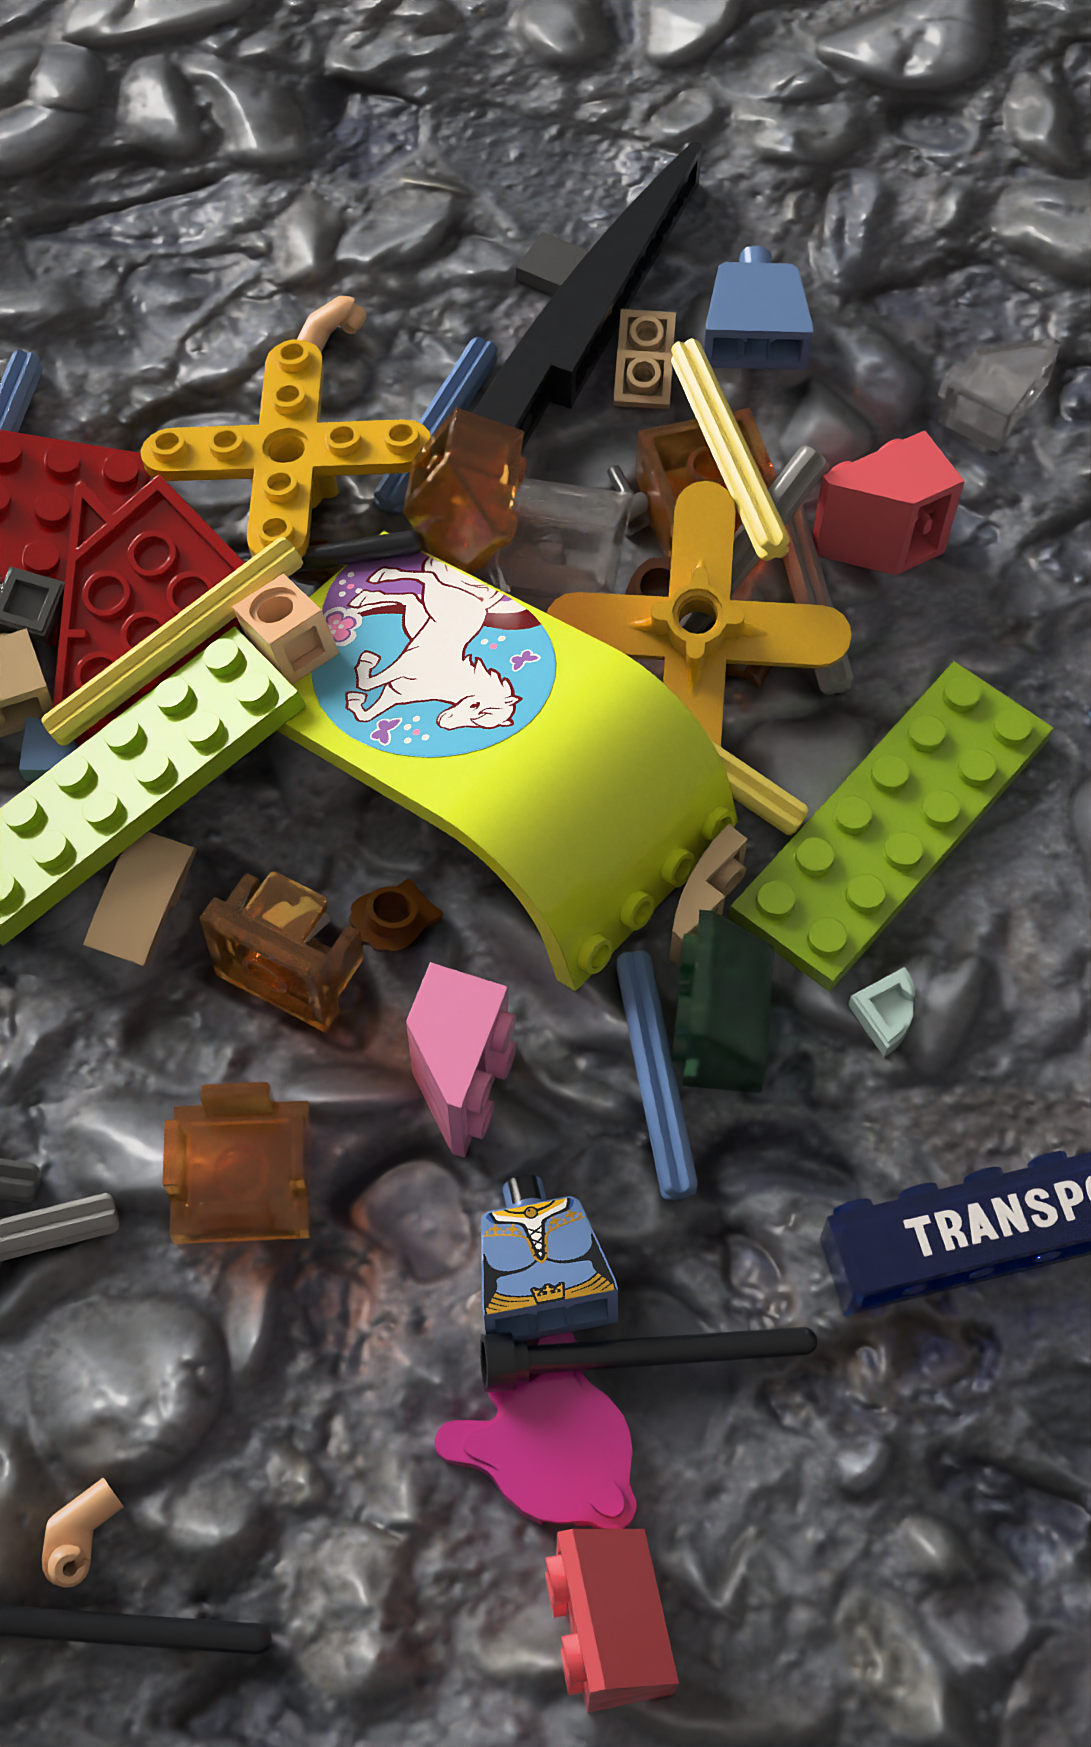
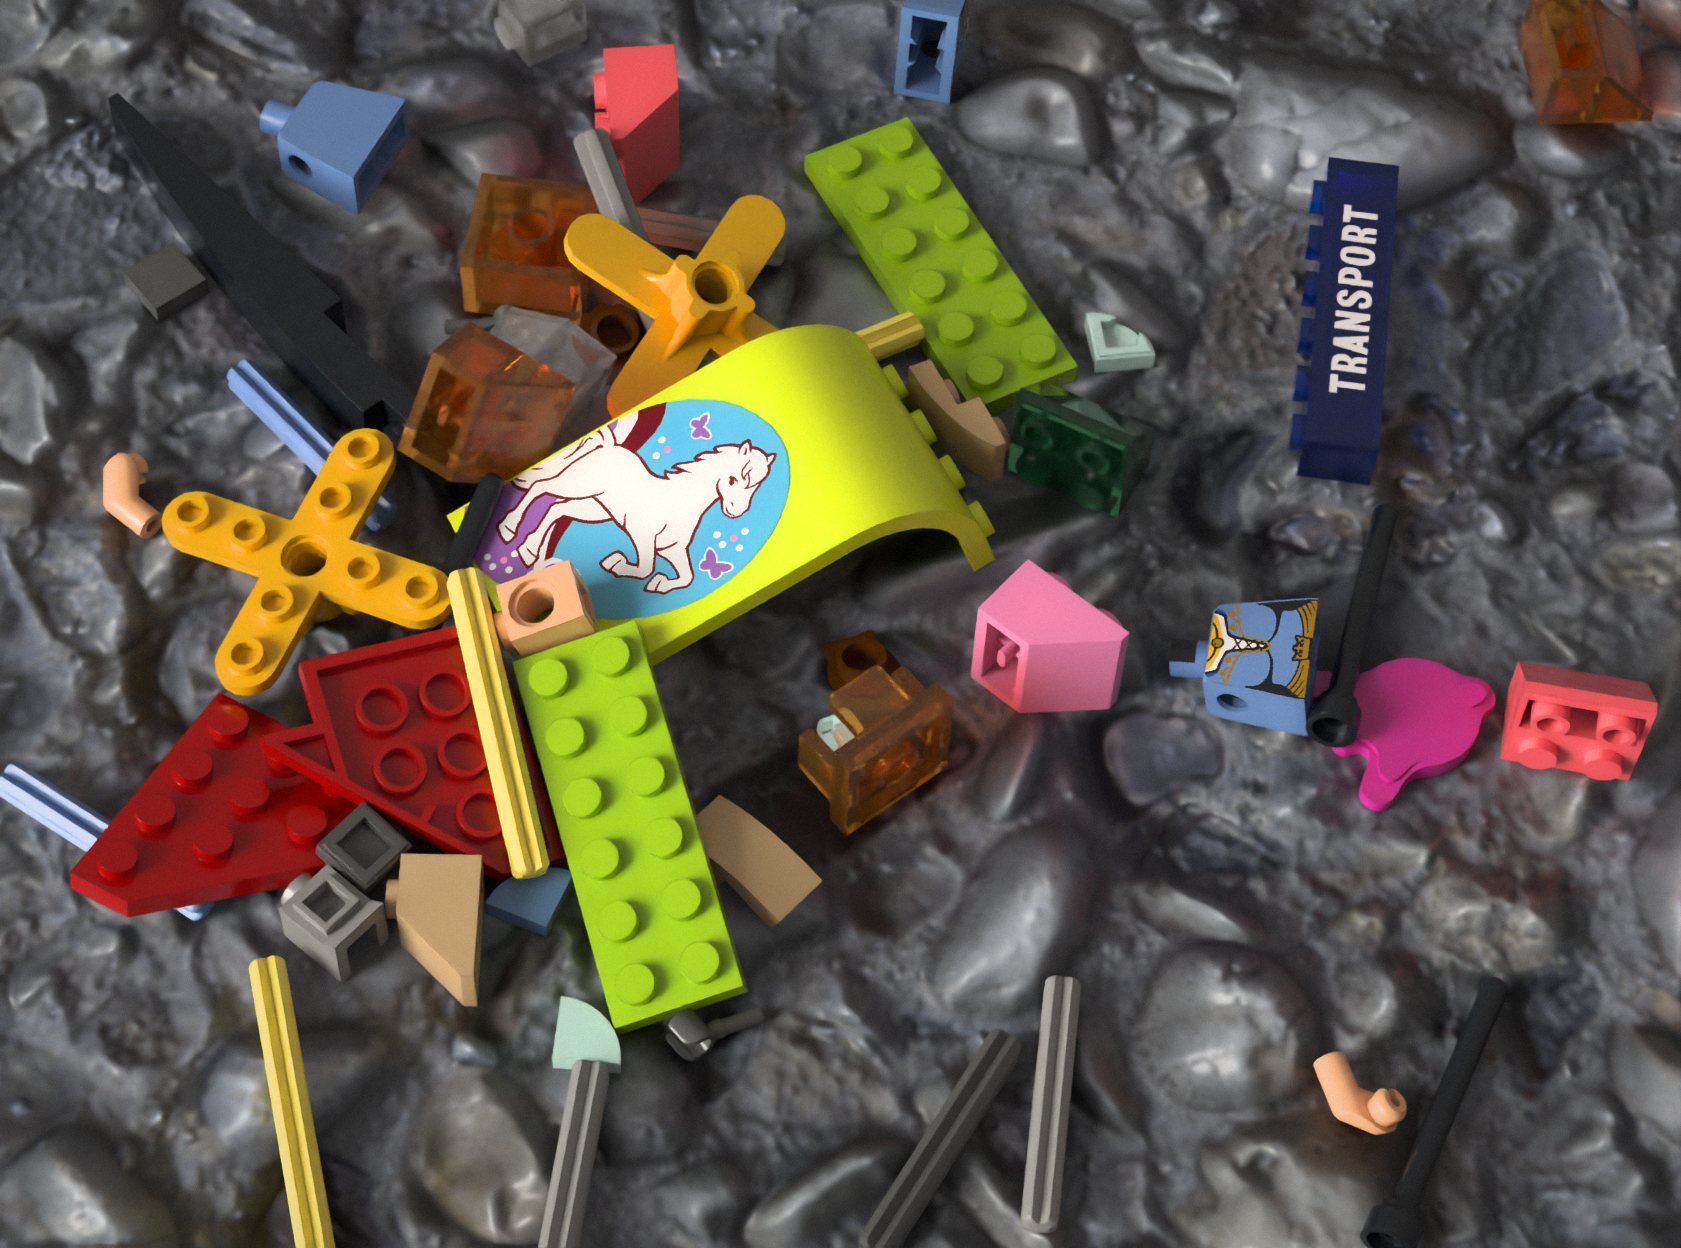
camera: 70 degrees left, 5 degrees down
clear orange panel [163,1082,311,1244] -> none
tan slope [613,309,676,409] -> none
medium blue axle [616,950,698,1200] -> none
light yellow axle [671,338,790,562] -> none

